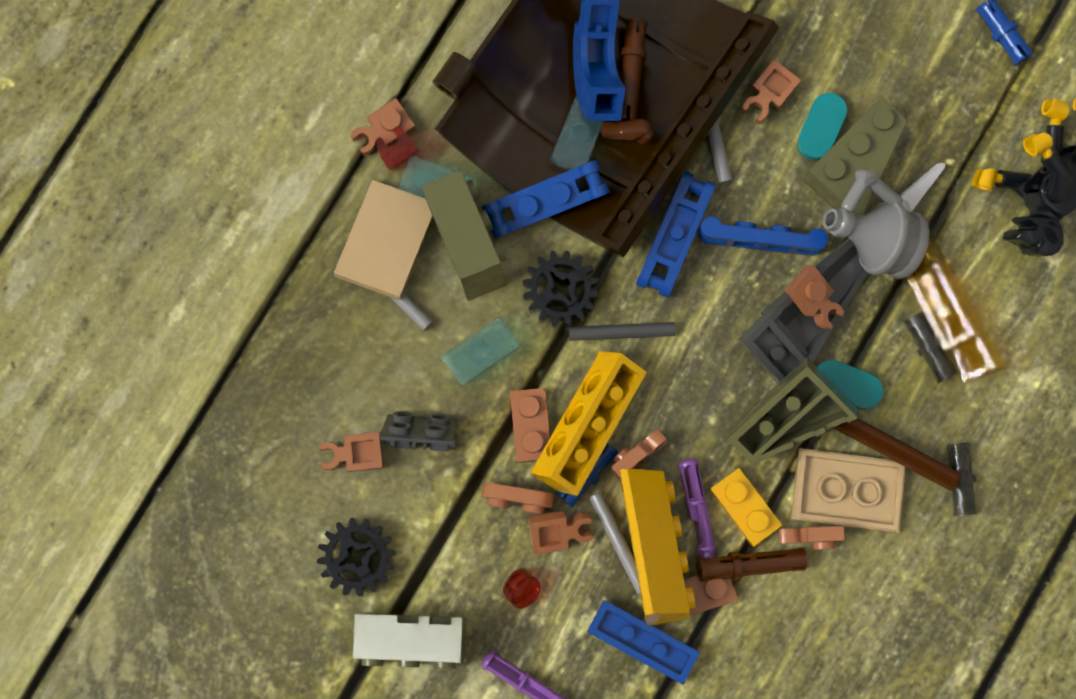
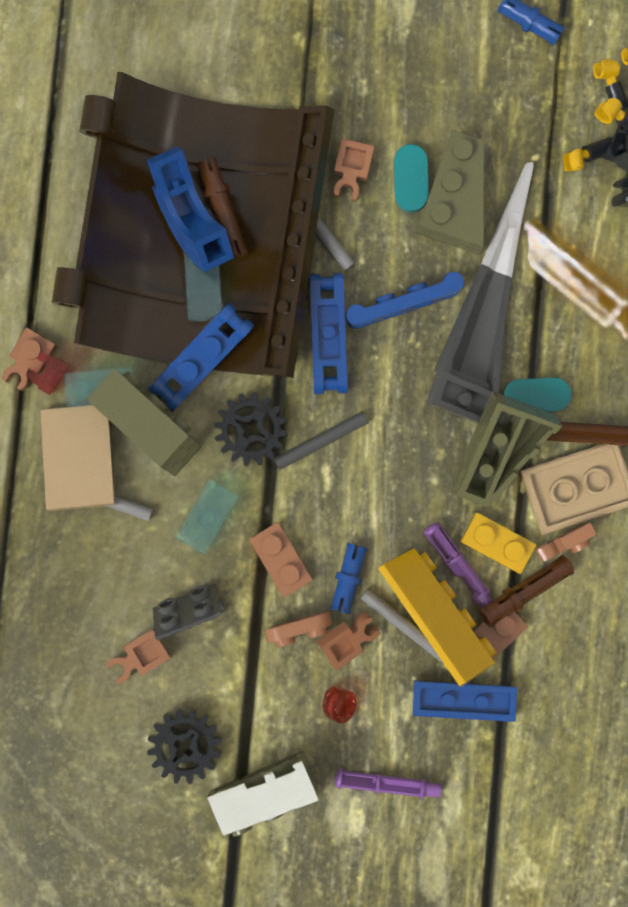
camera: 25 degrees left, 5 degrees up
yellow brick [530,351,647,496] -> none
reddish brown arm [601,118,654,144] -> none
nougat plate [611,429,667,482] -> none
nougat plate [785,265,844,329] -> none
light grey piece [823,169,930,279] -> none
clear smoke pin [903,311,958,383] -> none

